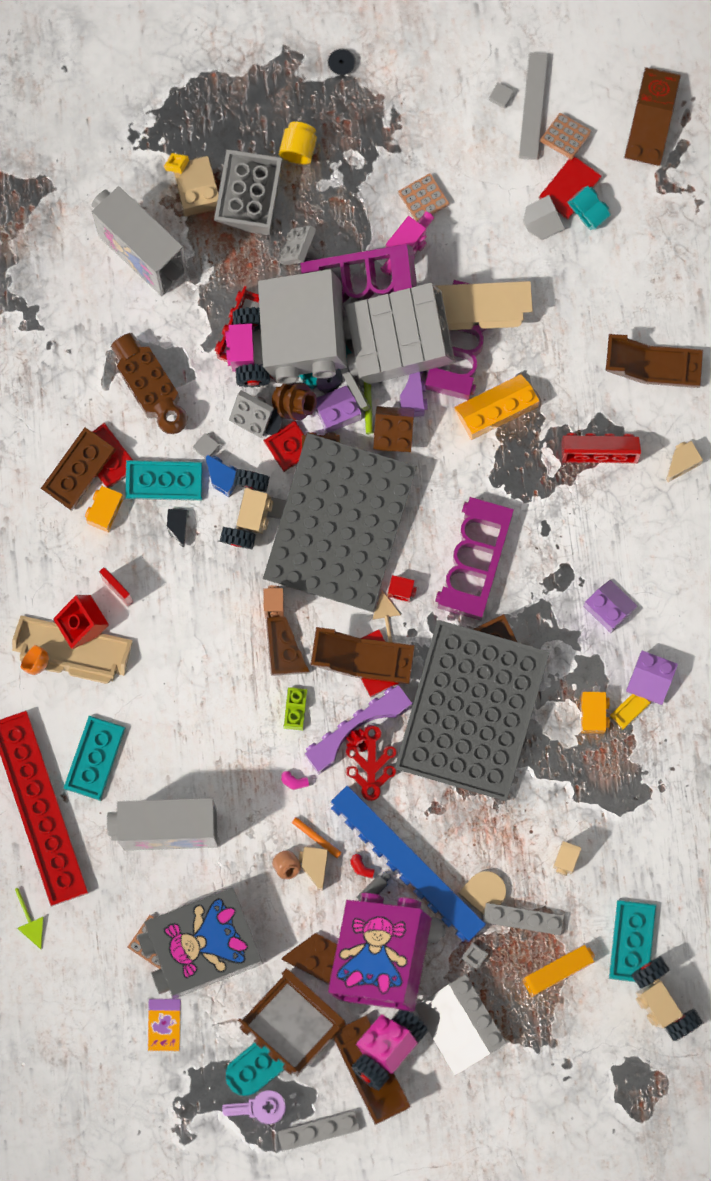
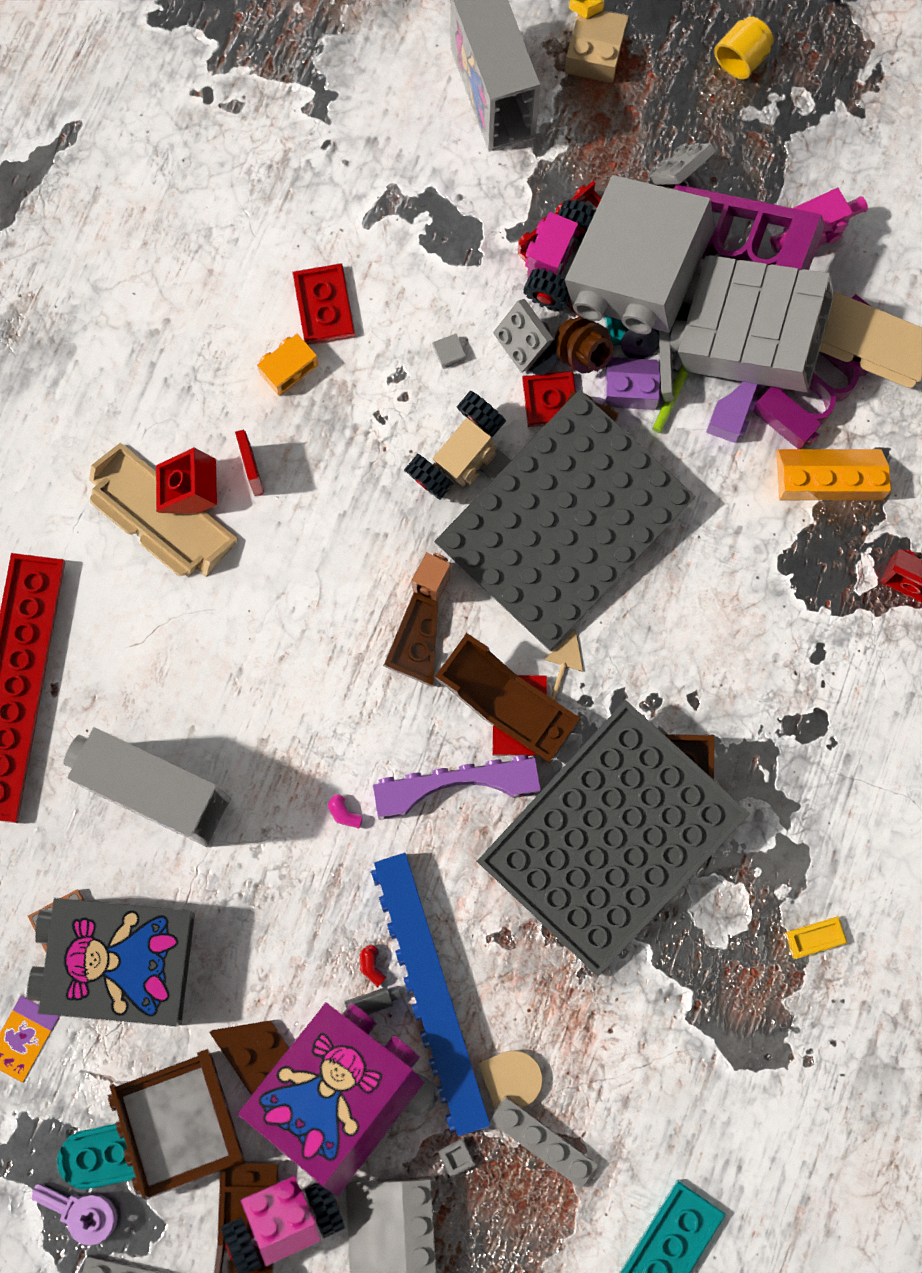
camera: 25 degrees right, 0 degrees up
orange hair [20,645,49,675] -> none
reddish brown plate [40,427,116,511] -> none
teal tile [63,716,126,801] -> none
reddish brown brick [111,333,188,434] -> none
teal tile [125,460,202,501] -> none
black slope [167,509,187,547] -> none
blue slope [206,455,237,497] -> none
light grey slope [214,150,282,235] -> none
nougat head [272,850,301,880] -> none
lime slope [284,687,307,731] -> none
orange bar [291,817,342,859] -> none
tan slope [299,847,328,891] -> none
red plant [345,725,396,801] -> none
red gear [346,728,370,752] -> none
reddish brown brick [373,406,414,452] -> none
red brick [387,575,417,603] -> none
tile [398,173,449,222] -> none
magenta fence [435,497,514,621] -> none
light orange slope [522,945,595,998] -> none
tan slope [553,841,581,876] -> none
light orange brick [581,692,610,734] -> none
medium lavender slope [583,580,638,633] -> none
medium lavender slope [626,650,678,705] -> none

